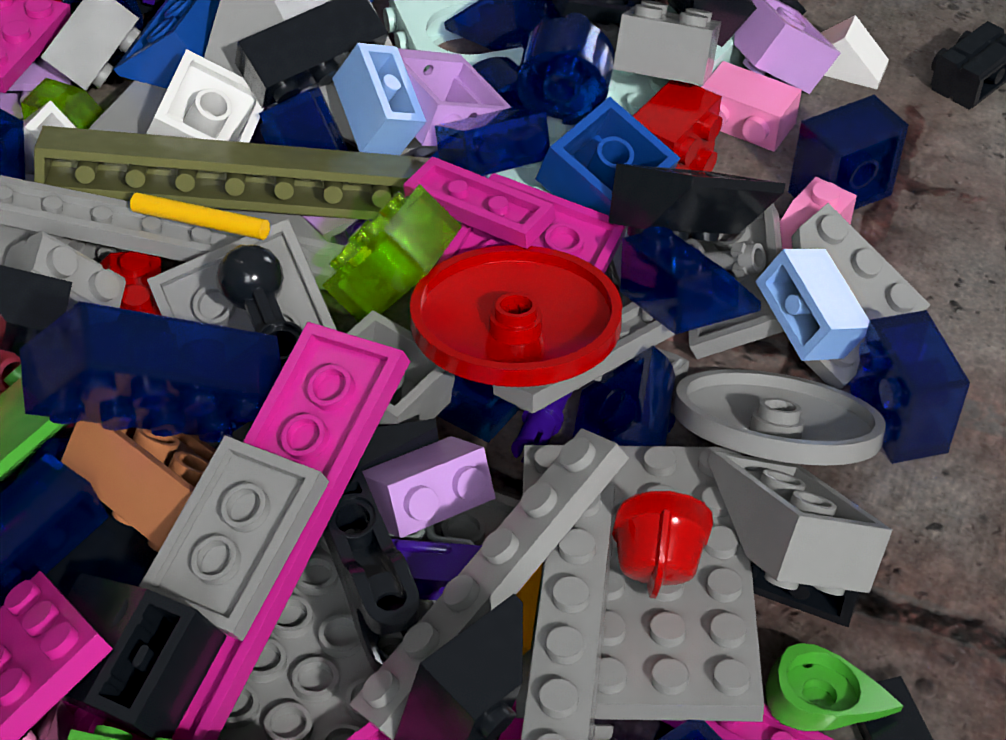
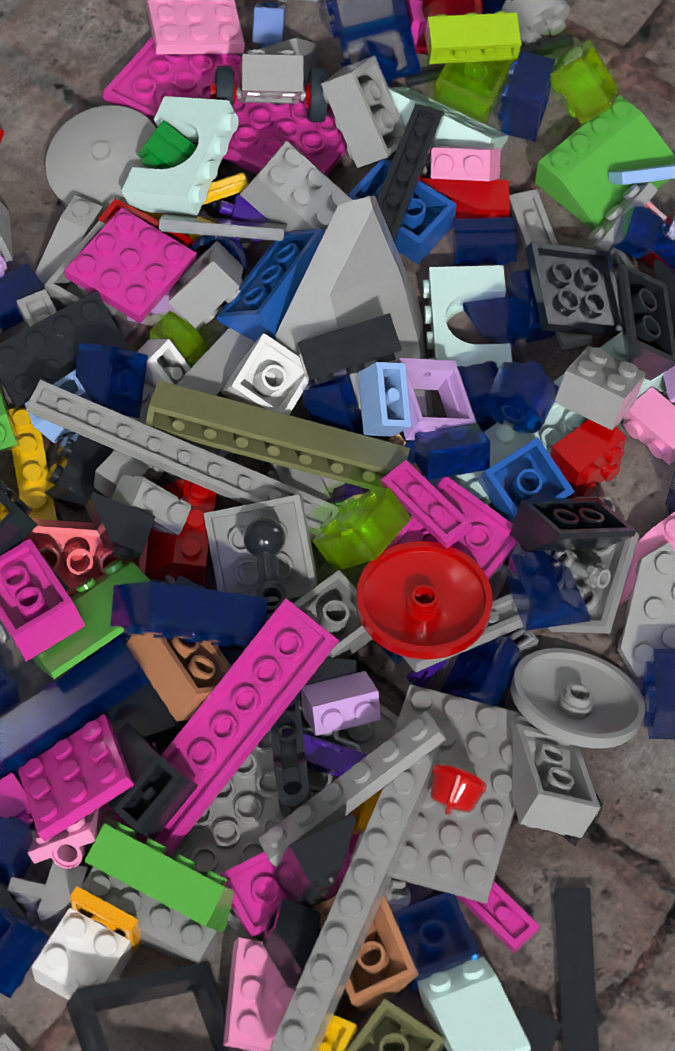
camera: 15 degrees right, 15 degrees up
yellow bar [130,192,270,240] -> none
light grey plate [139,435,329,642] -> none
light blue brick [755,249,874,361] -> none
bright green piece [765,643,903,731] -> none

